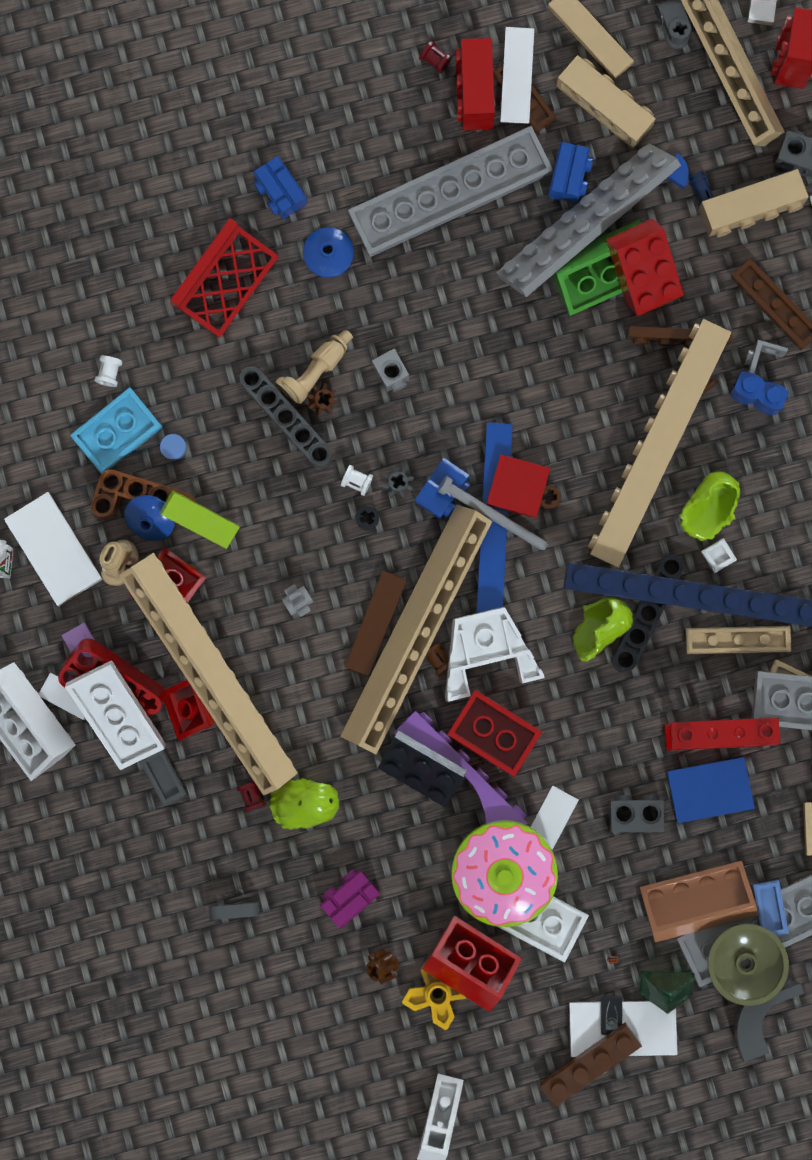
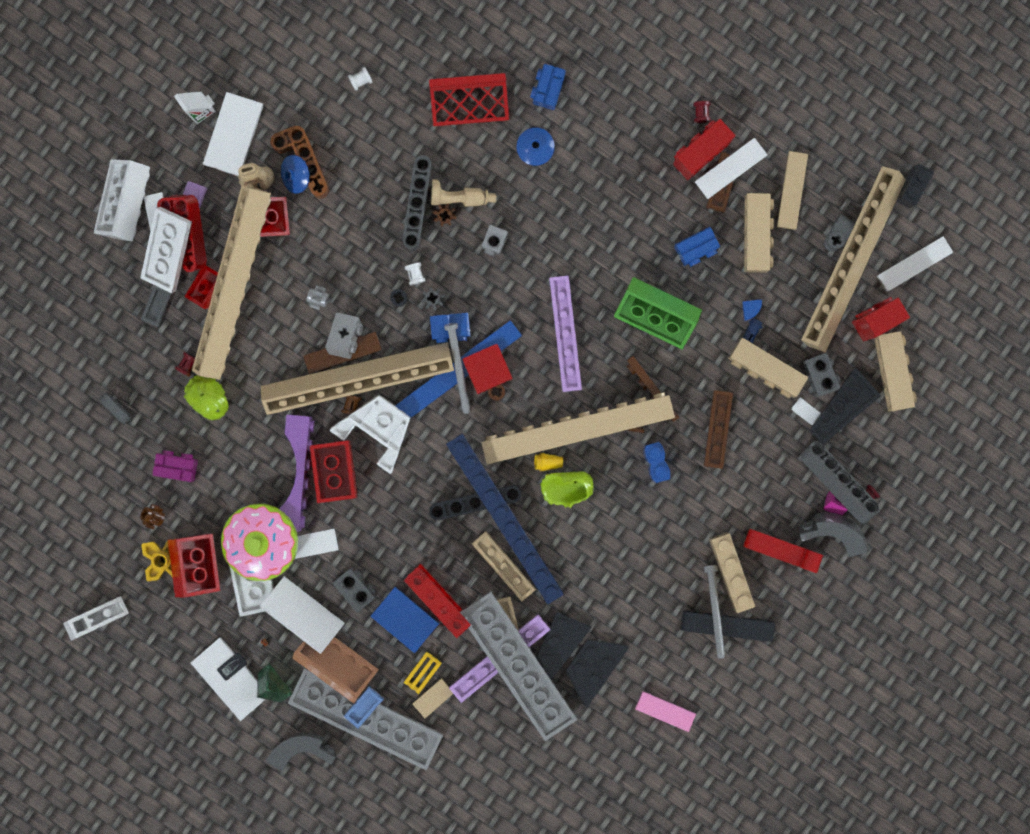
camera: 50 degrees right, 5 degrees up
medium azure tile [70,387,163,474] -> none
medium blue tile [160,434,187,461] -> none
lime tile [160,490,240,549] -> none
light grey plate [348,126,553,257] -> none
black plate [378,730,467,807] -> none
light grey plate [496,143,681,297] -> none
reddish brown plate [540,1022,642,1107] -> none
lime piece [572,596,633,662] -> none
red brick [606,218,684,316] -> none
white tile [701,538,737,574] -> none
olive dish [708,924,789,1006] -> none
light grey bracket [744,340,788,373] -> none
none -> white tile [260,576,345,654]
none -> light grey brick [325,312,363,359]
none -> yellow tile [403,651,442,694]
none -> yellow cone [534,452,563,472]
none -> lavender plate [549,276,582,392]

